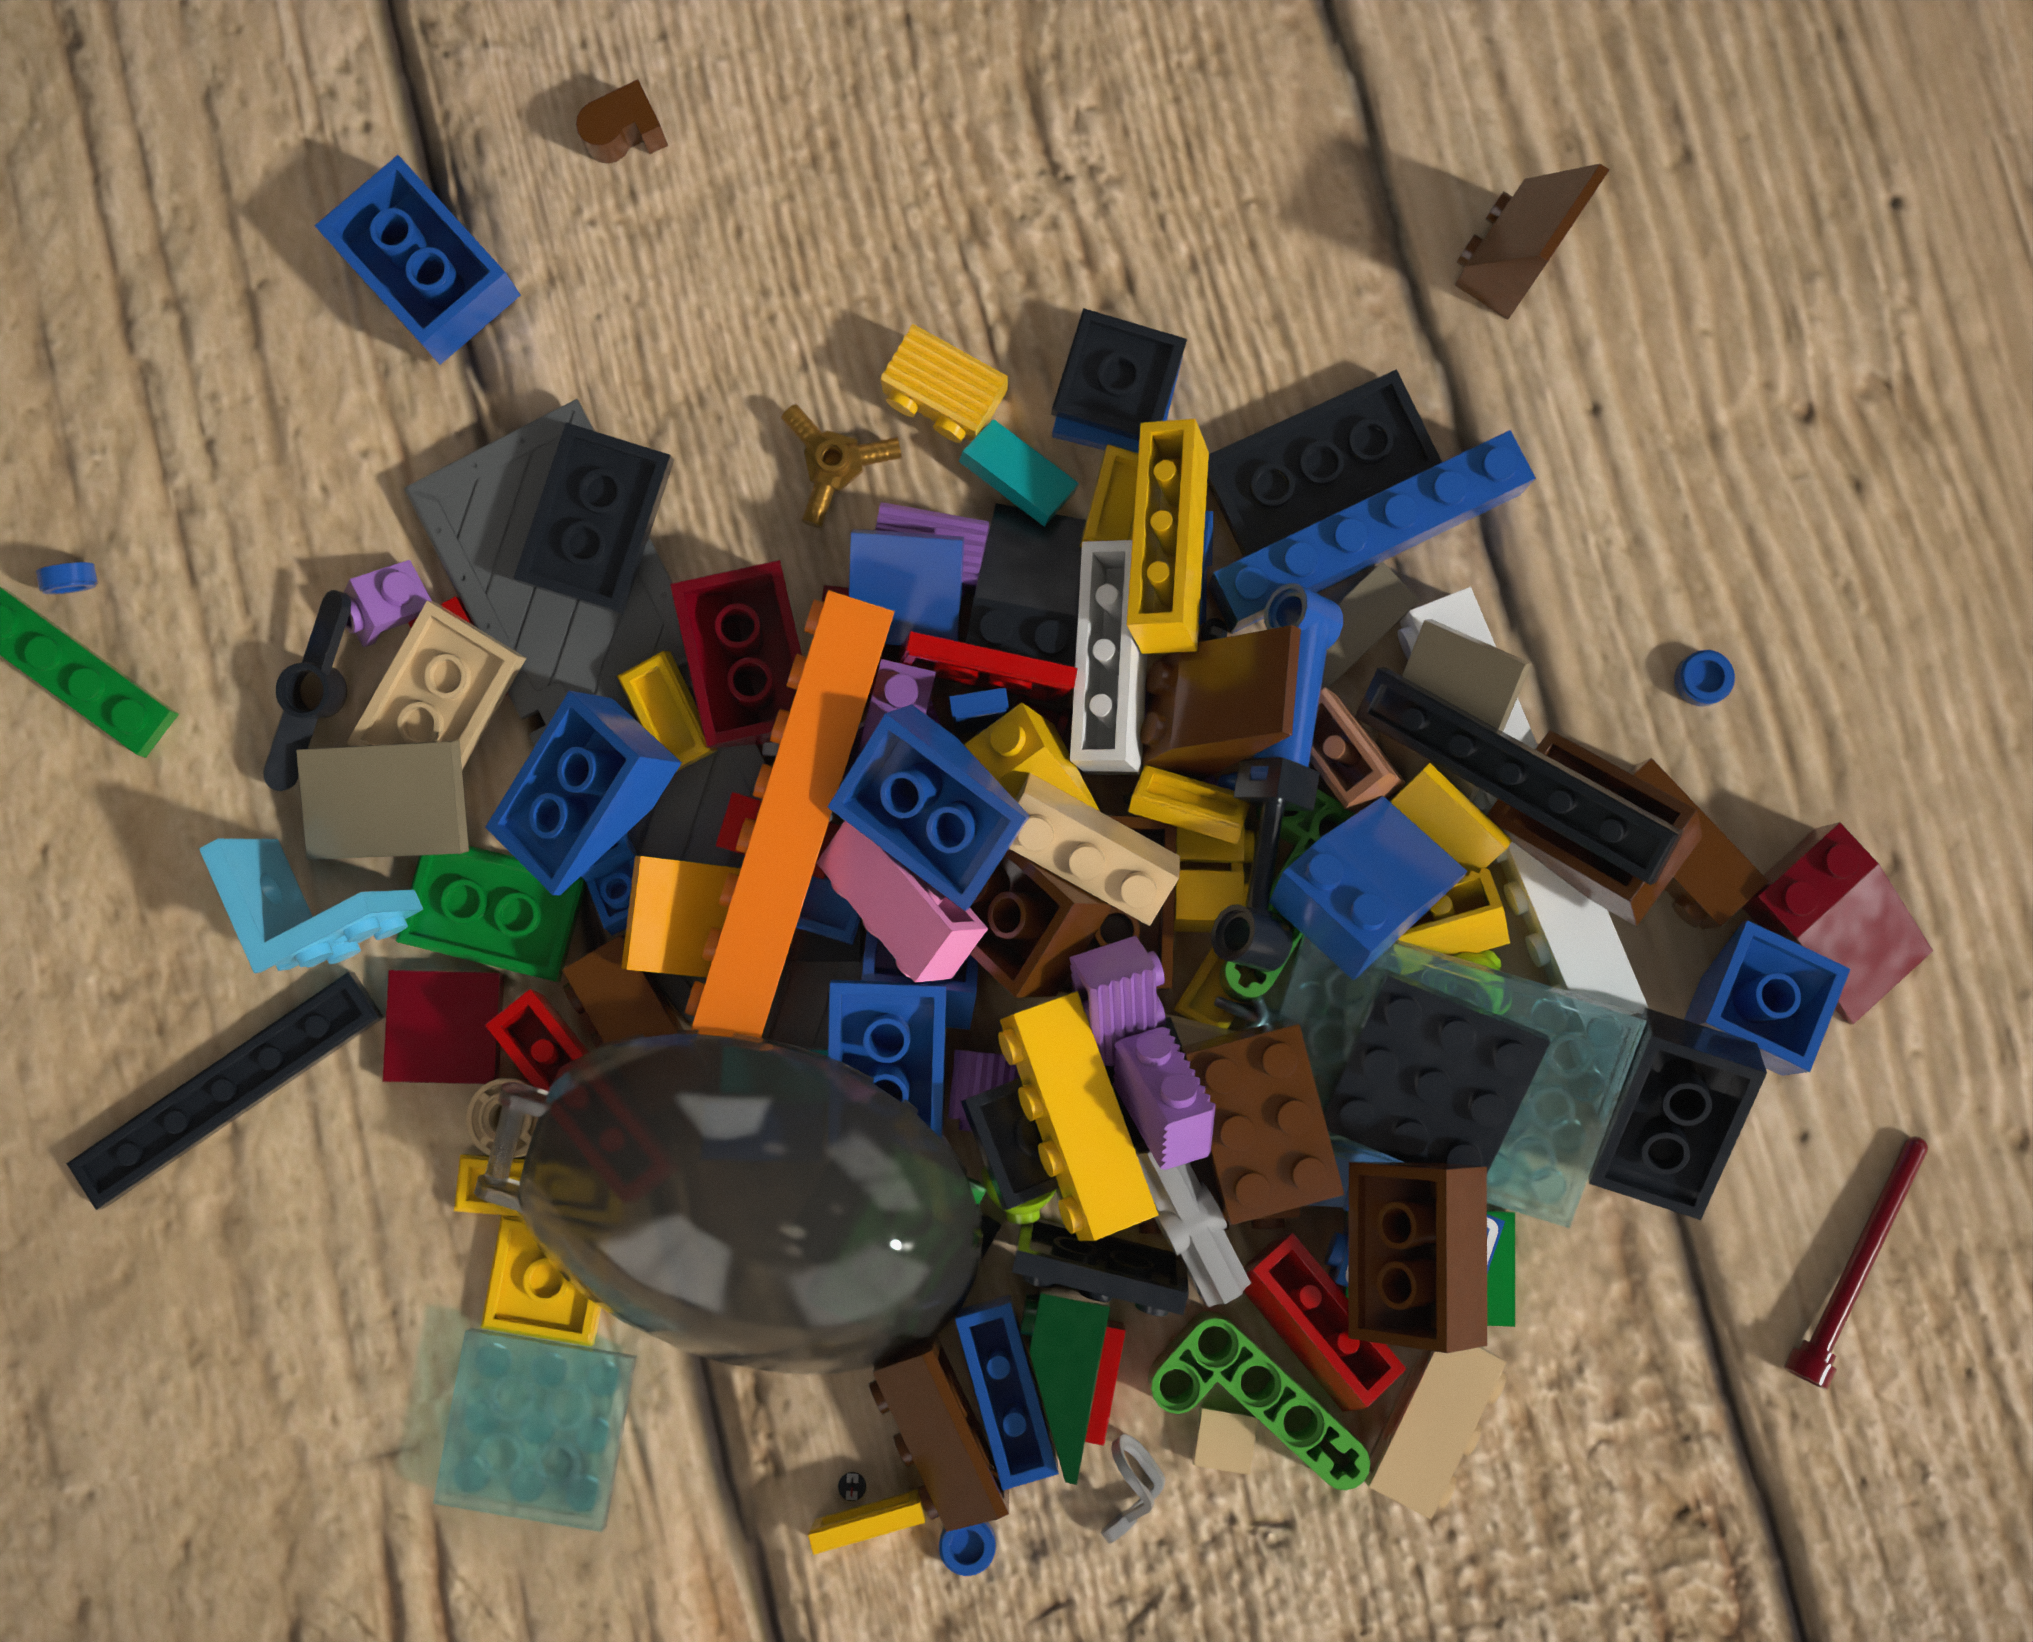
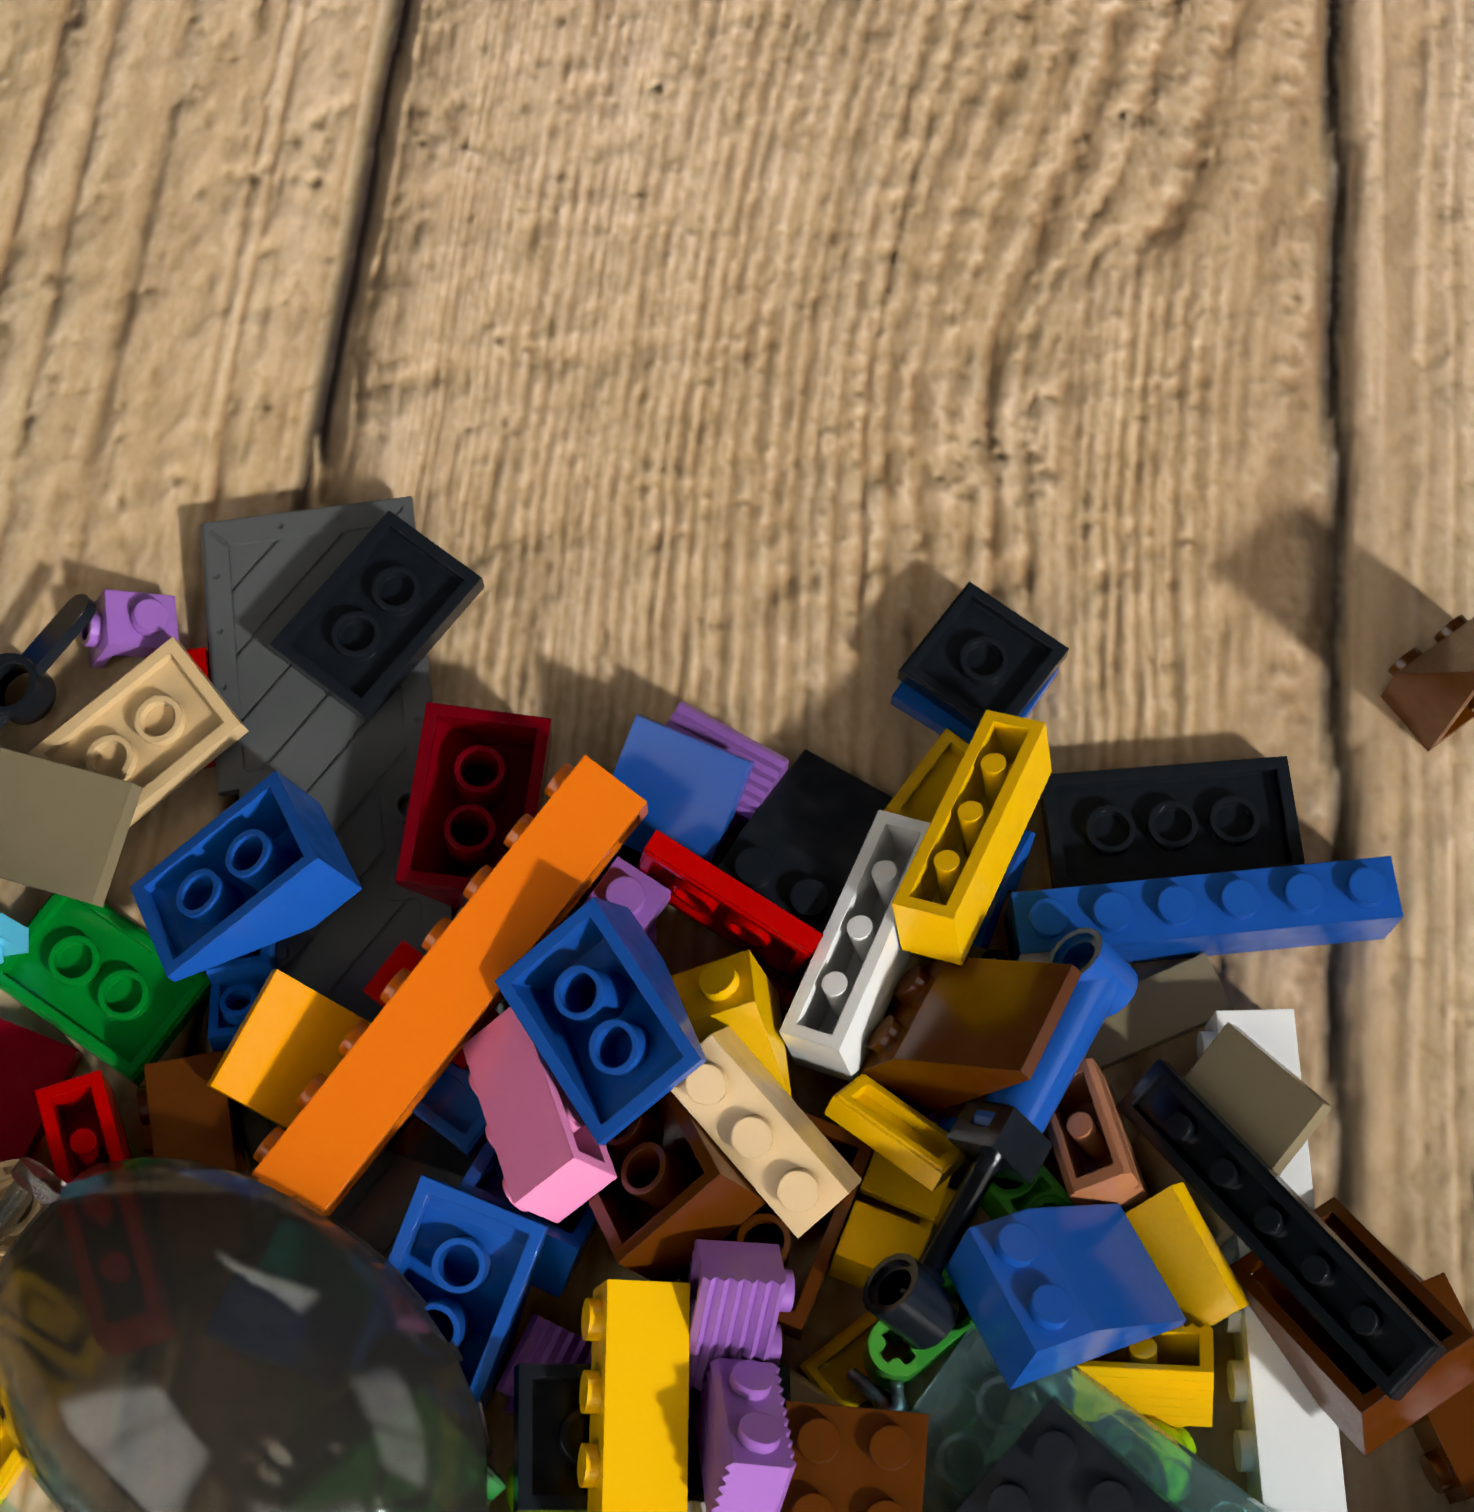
camera: 20 degrees right, 15 degrees down
blue brick [315,155,521,365] -> none
reddish brown leg [576,79,668,164] -> none
yellow tile [617,651,717,772] -> none
pearl gold piece [781,404,902,528] -> none
yellow brick [880,324,1008,443] -> none
blue tile [949,688,1009,734] -> none
teal tile [958,419,1079,527] -> none

